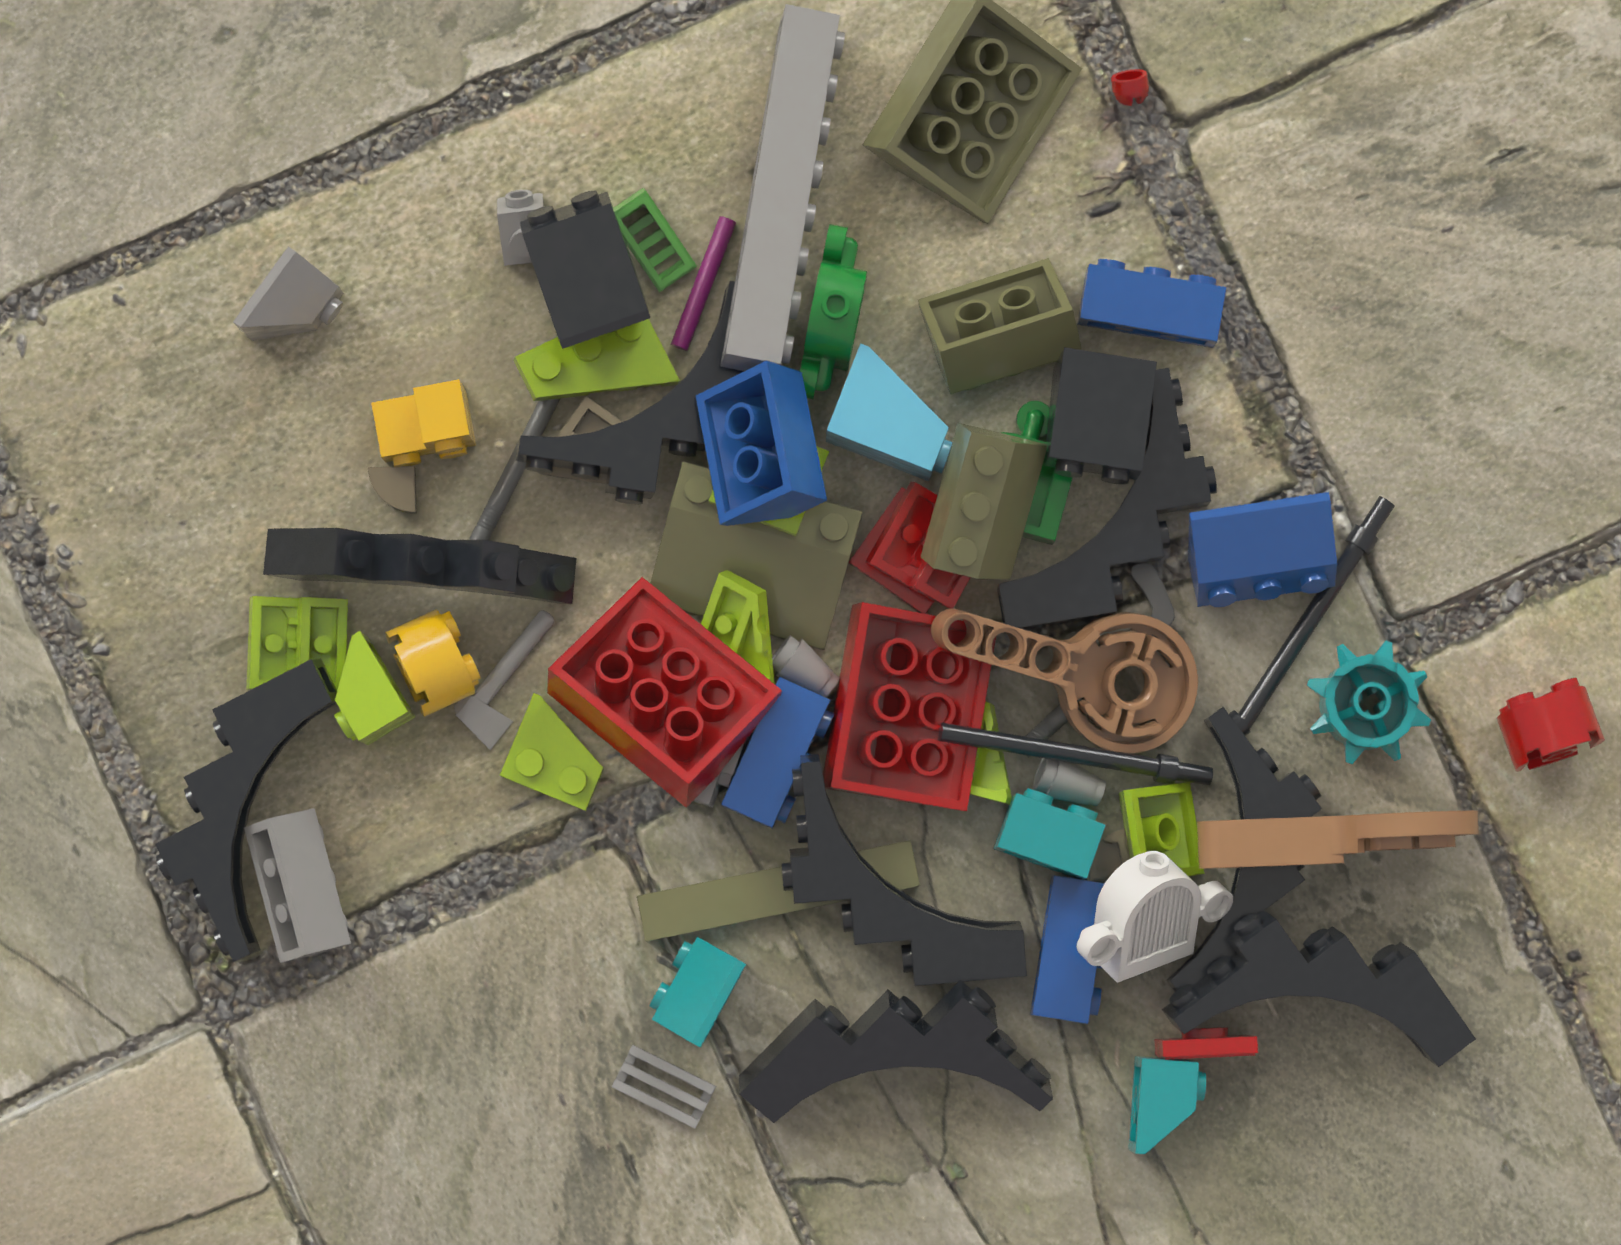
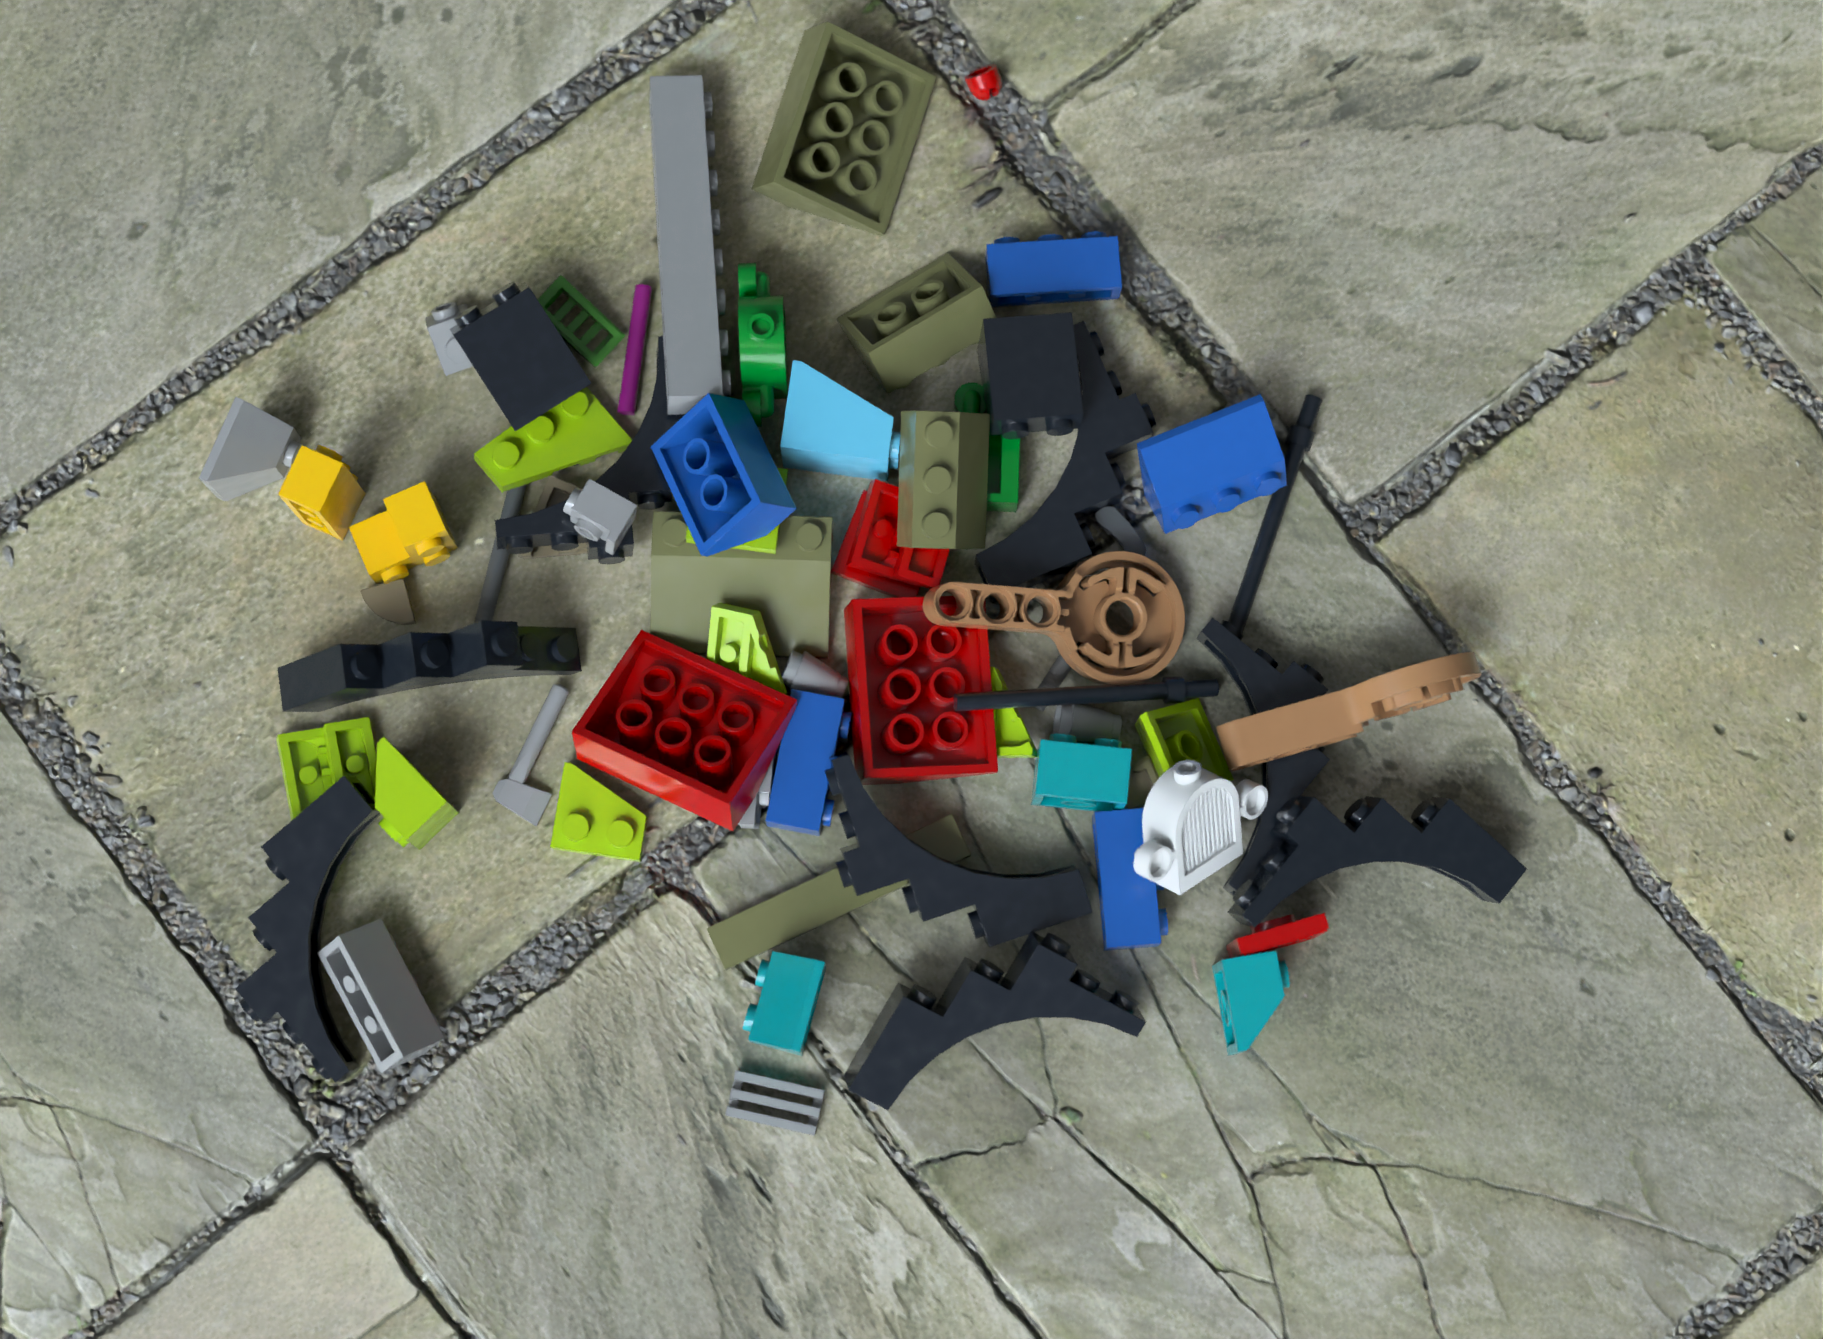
camera: 15 degrees left, 5 degrees down
yellow brick [385,609,481,717] -> none
teal brick [1307,641,1431,764] -> none
red brick [1496,678,1605,772] -> none
none -> yellow brick [278,445,366,541]
none -> light grey brick [563,479,637,555]

